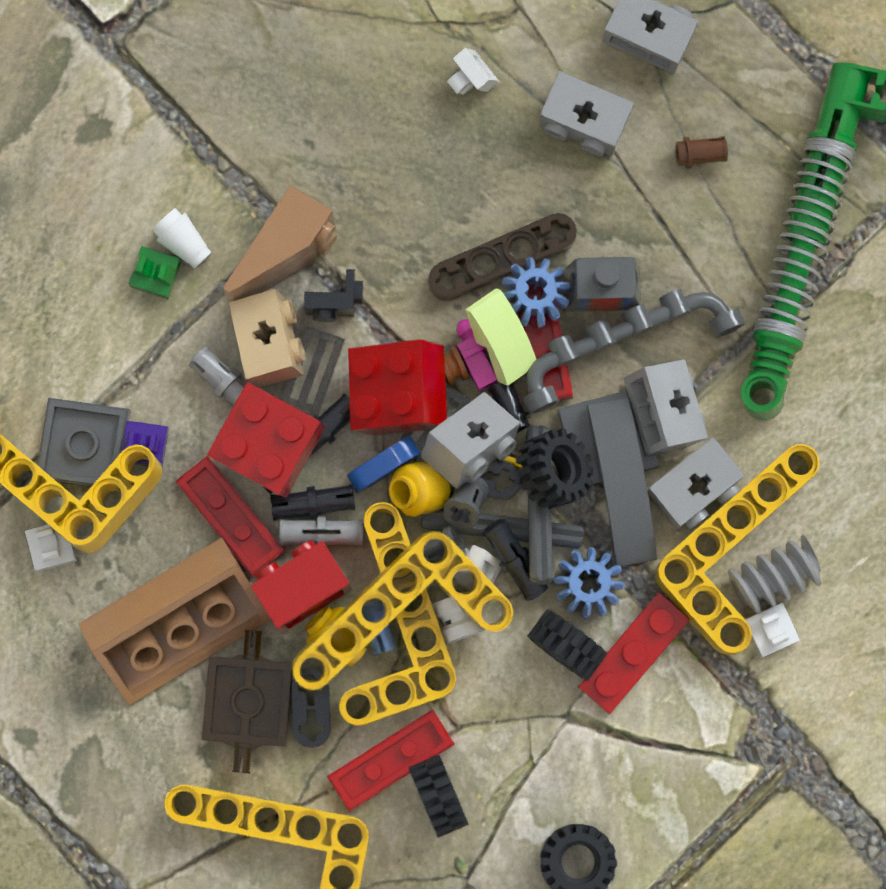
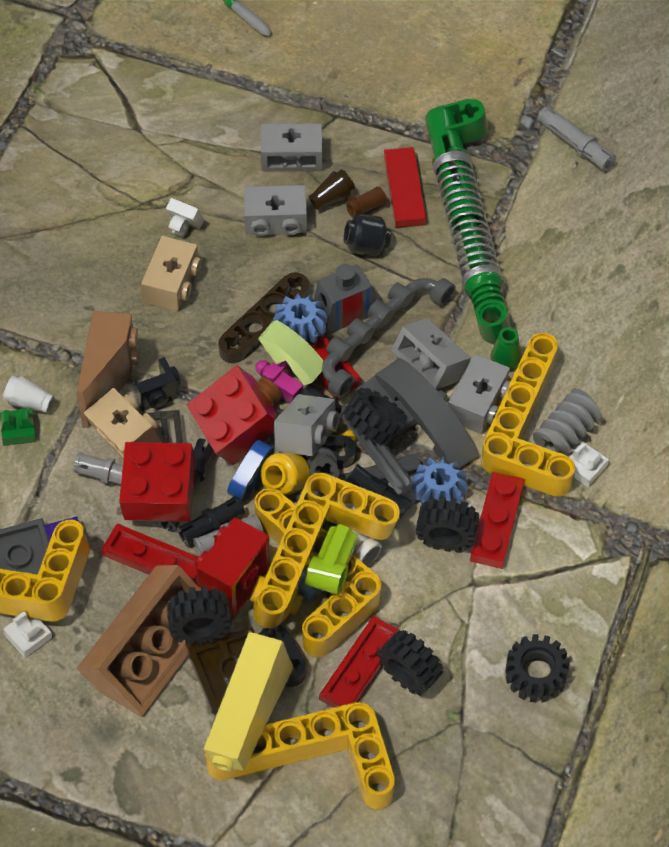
camera: 25 degrees left, 25 degrees down
none -> tan brick [141,236,202,311]
none -> black tyre [167,586,232,645]
none -> light yellow slope [204,632,293,772]
none -> lime piece [305,524,358,595]
none -> dark brown cone [308,169,355,211]
none -> black head [343,214,391,256]
none -> red tile [384,147,426,228]
none -> green cone [490,327,522,371]

